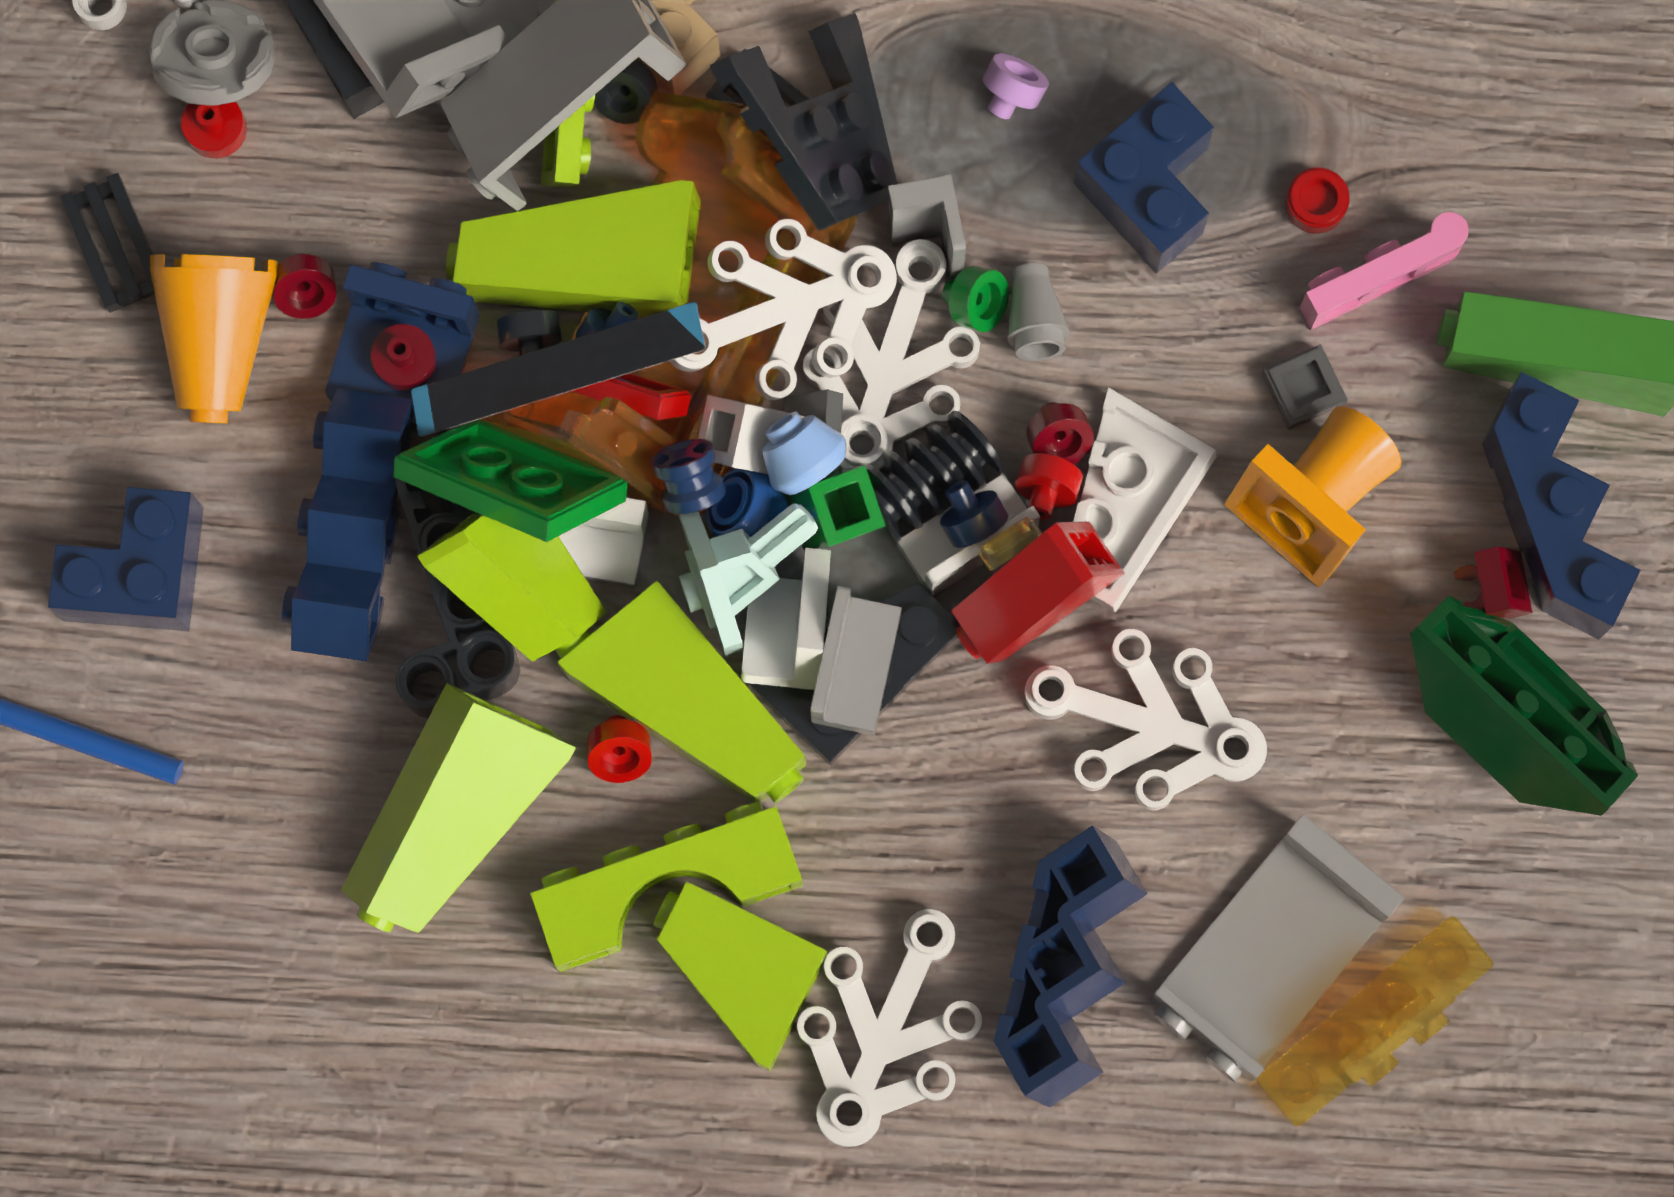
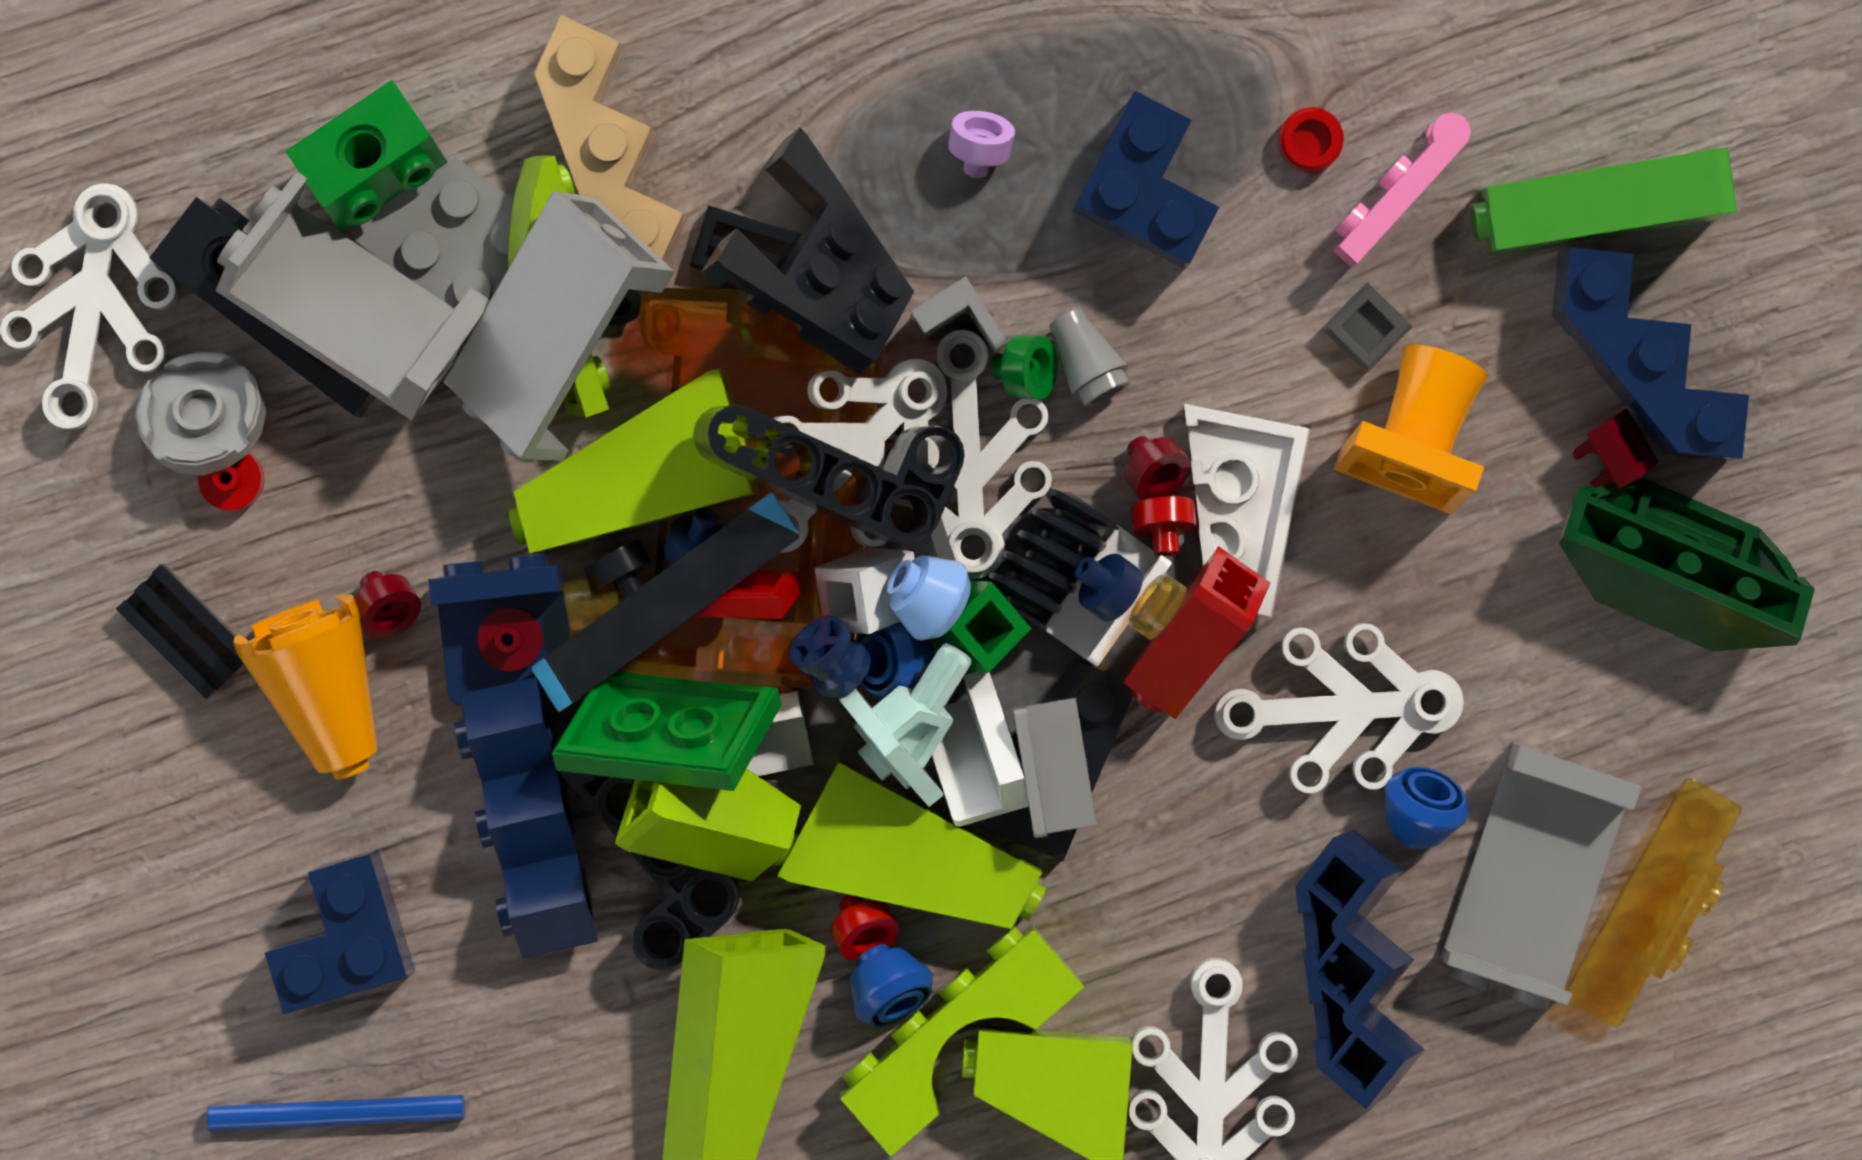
camera: 20 degrees left, 10 degrees up
none -> clear yellow tile [563,577,620,637]
none -> black beam [693,405,965,544]
none -> blue cone [850,944,933,1027]
none -> blue cone [1385,767,1469,849]

